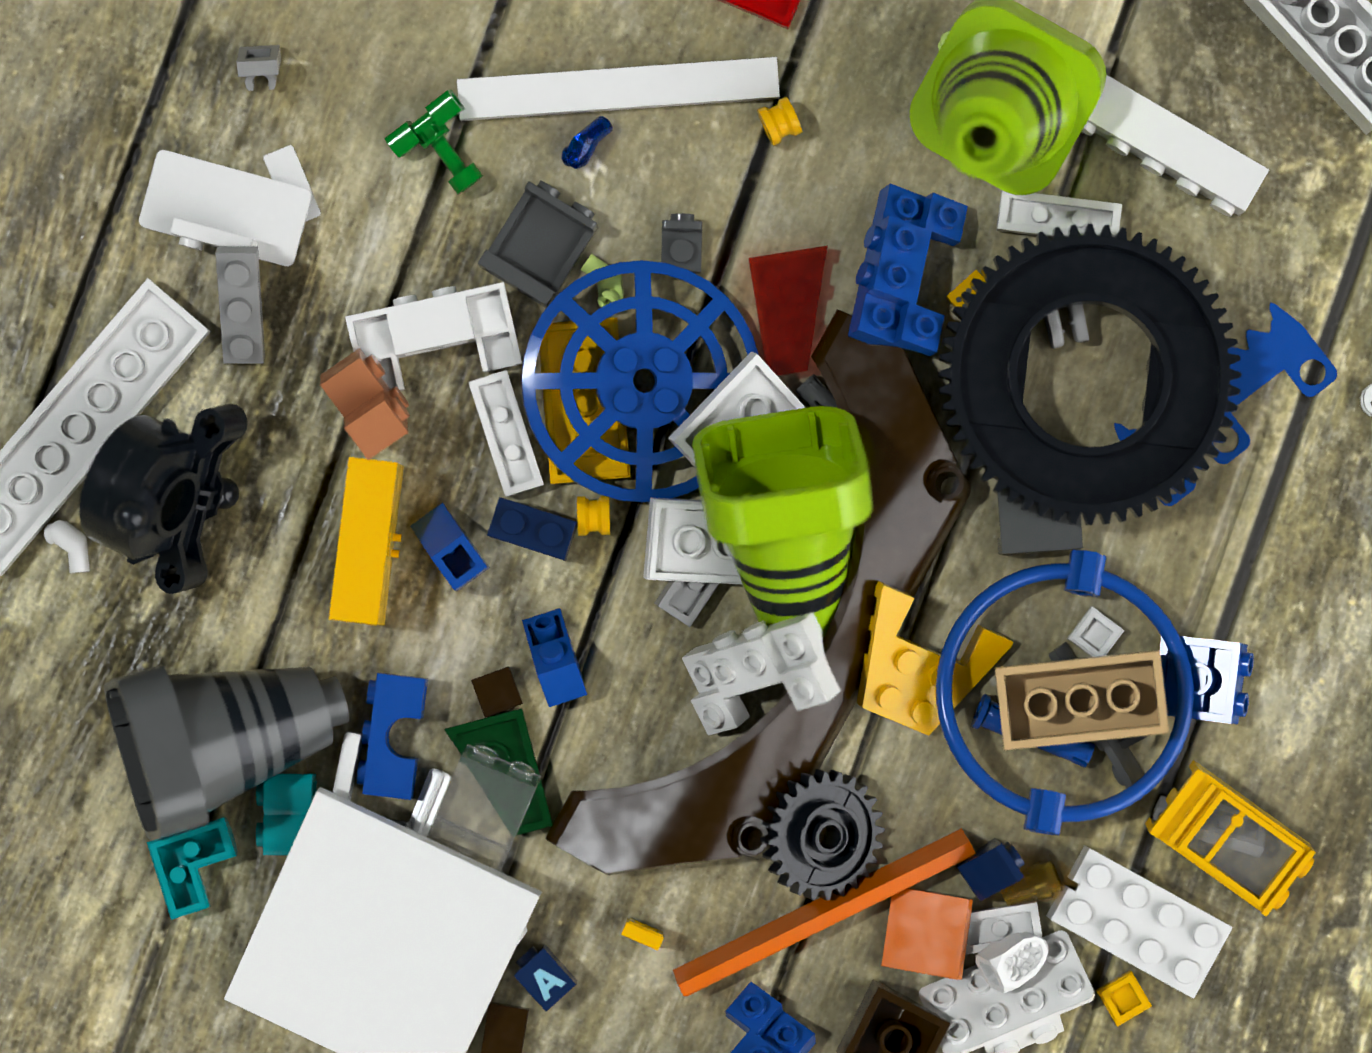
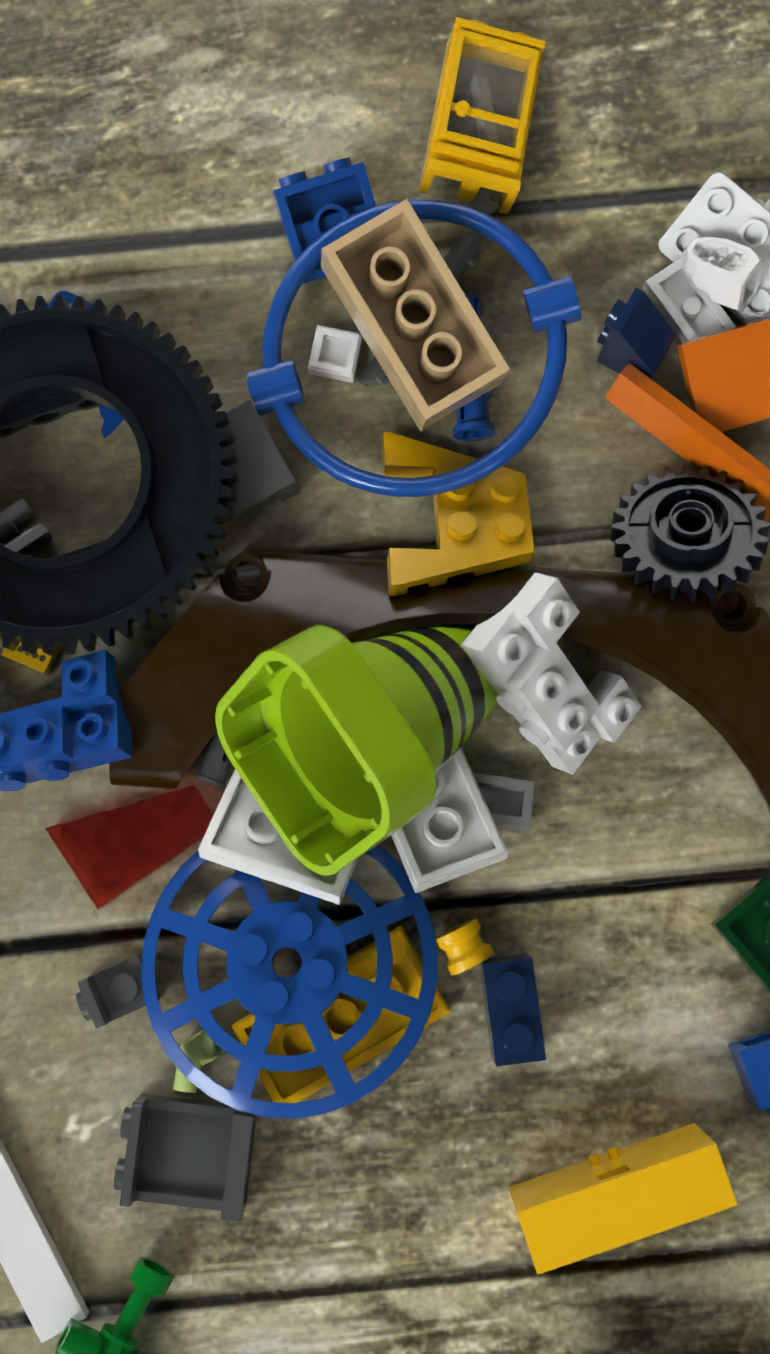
camera: 110 degrees left, 5 degrees down
nougat brick [320,348,410,460] -> none
white bracket [345,282,523,391] -> none
blue slope [410,502,490,591] -> none
white plate [468,370,544,497] -> none
dark brown tile [471,666,523,718] -> none
blue slope [522,608,587,707] -> none
clear blue arm [561,116,613,169] -> none
clear yellow cone [1001,860,1063,906] -> none
white piece [1046,845,1233,999] -> none
yellow tile [1096,970,1152,1027] -> none

